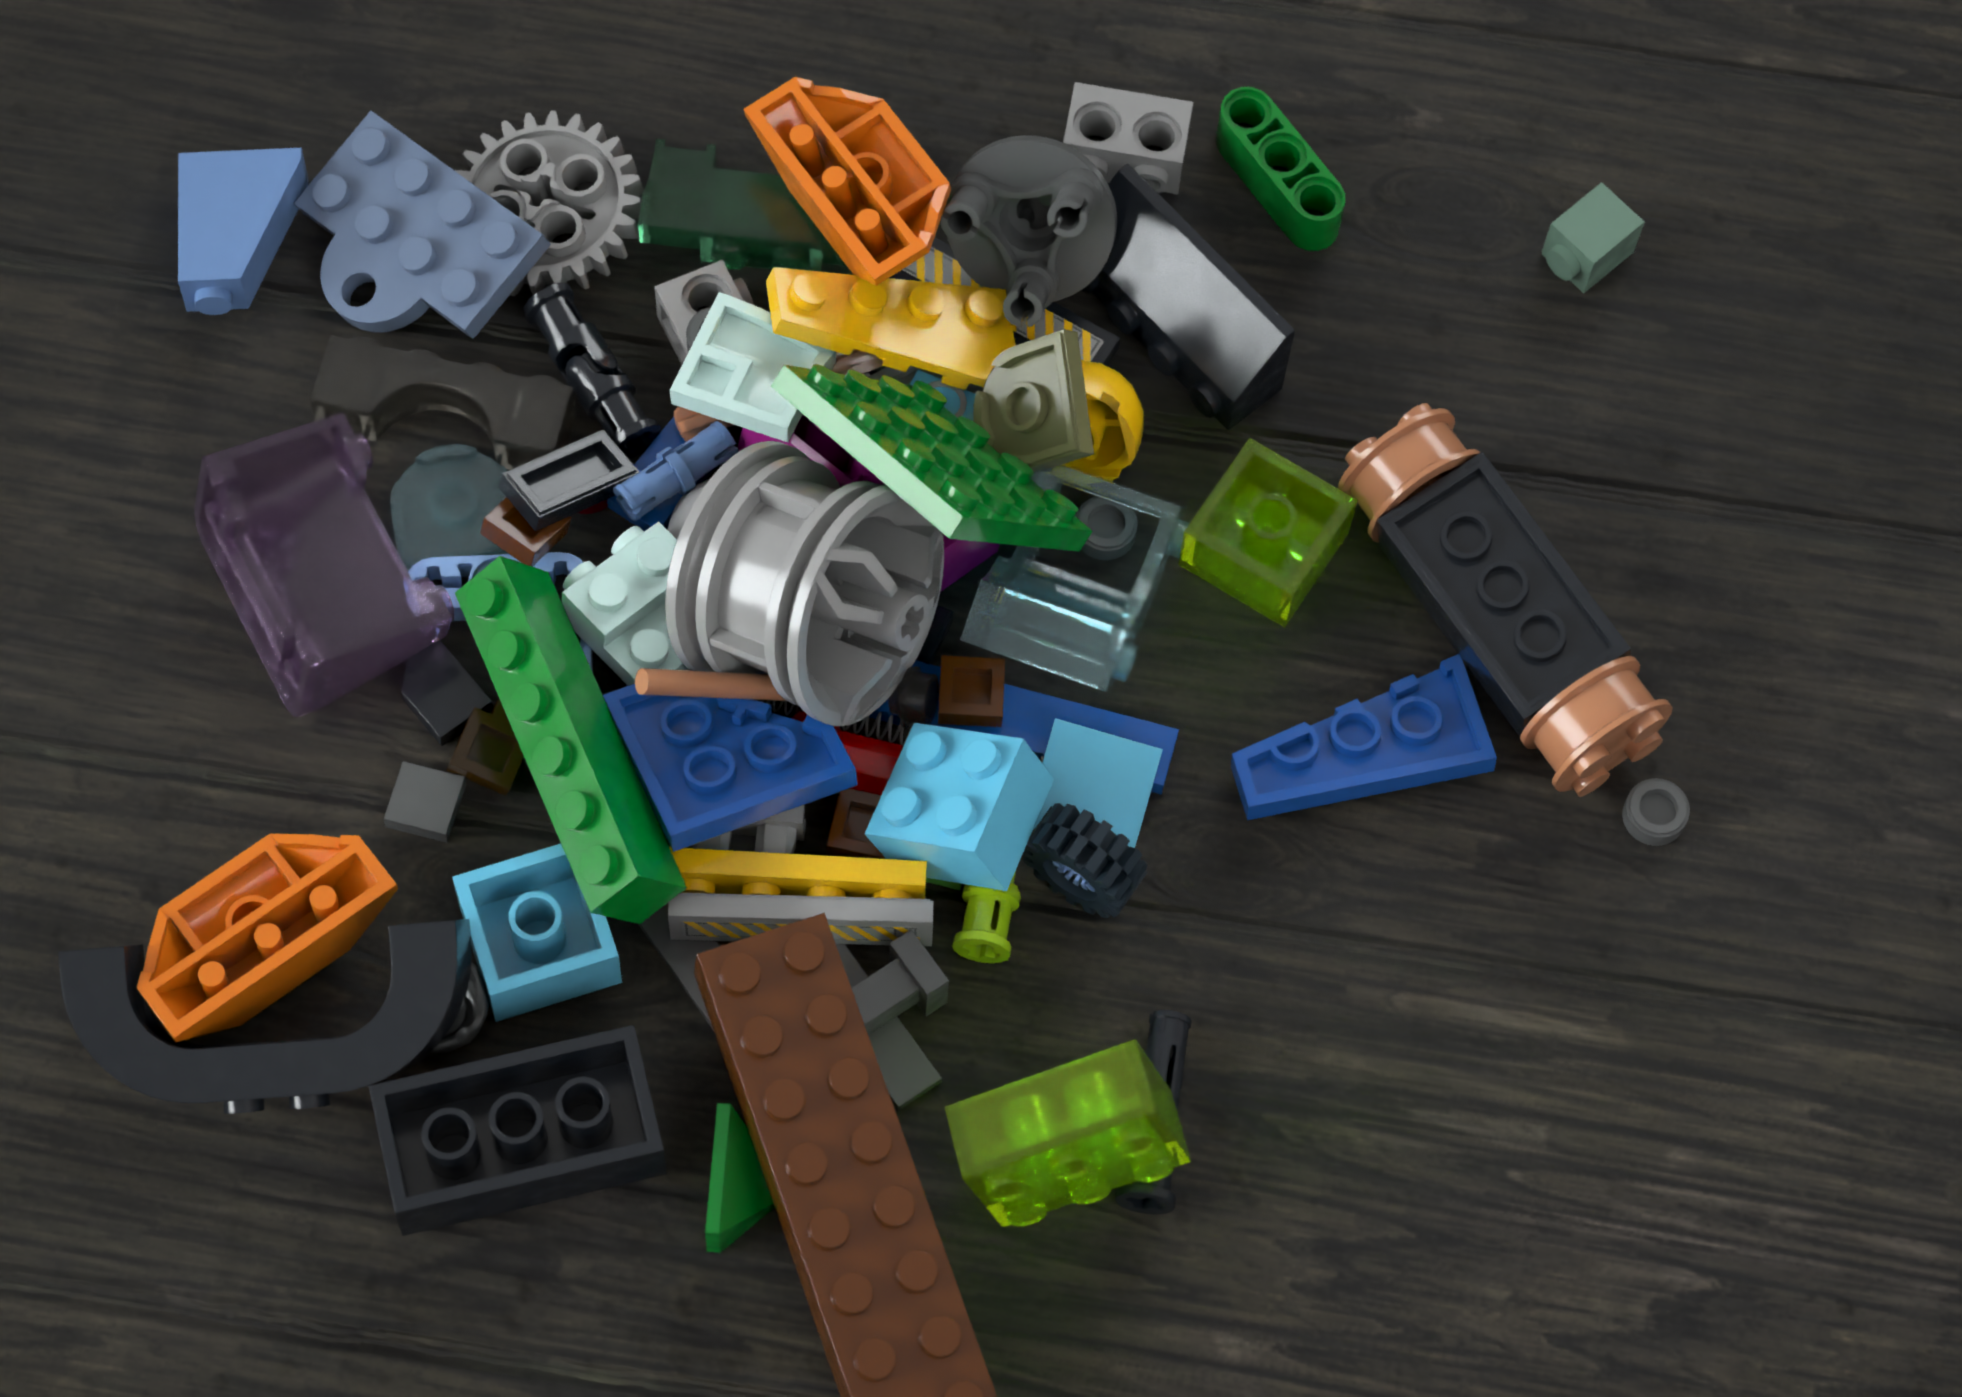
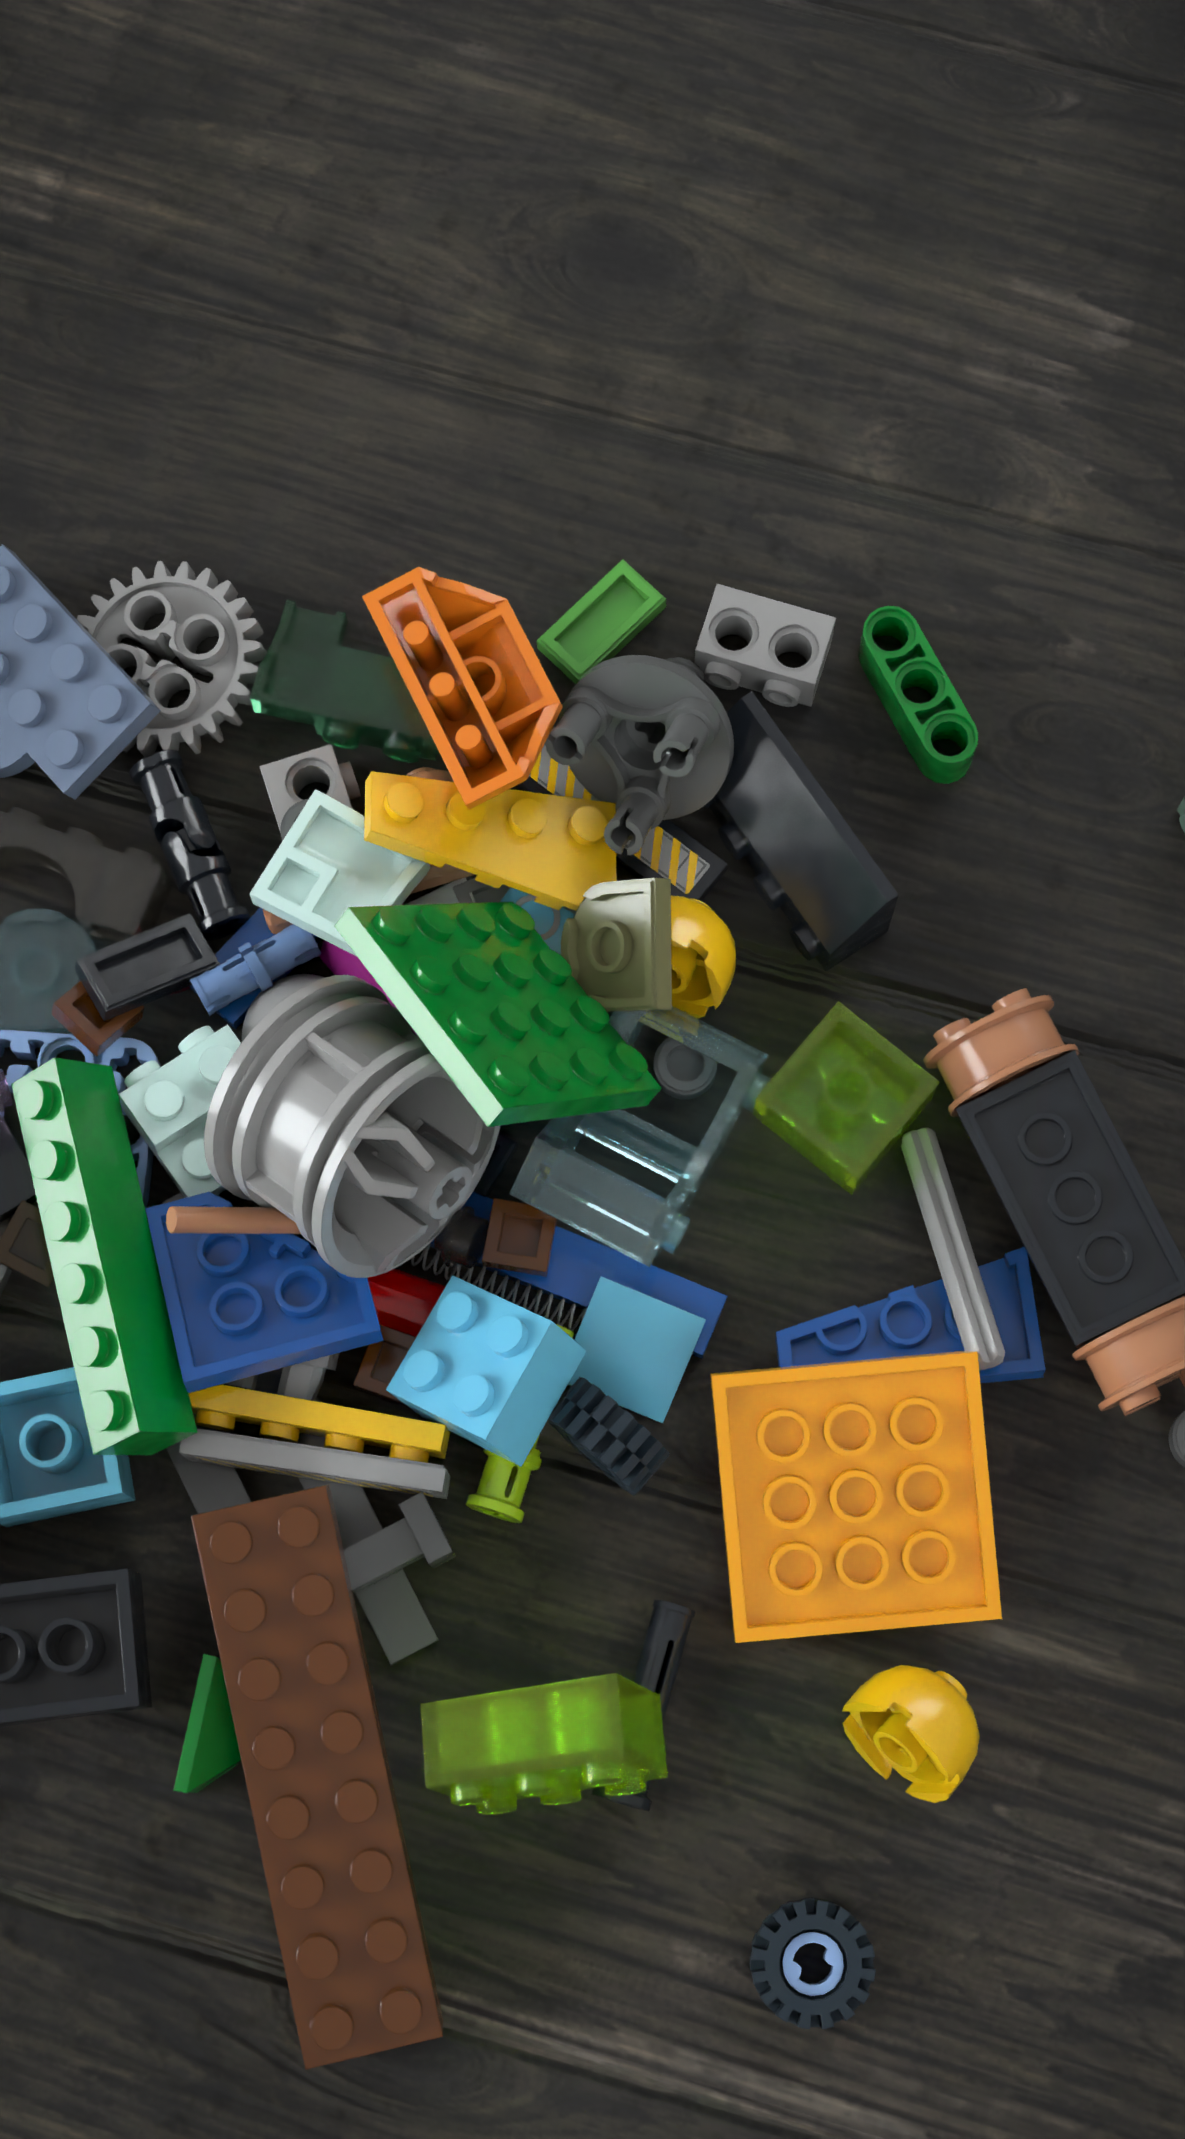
camera: 15 degrees right, 10 degrees up
none -> bright green tile [537,559,666,684]
none -> light orange plate [710,1350,1002,1643]
none -> black bush [749,1898,876,2029]
none -> yellow cylinder [842,1665,980,1803]
none -> light grey axle [901,1128,1005,1370]

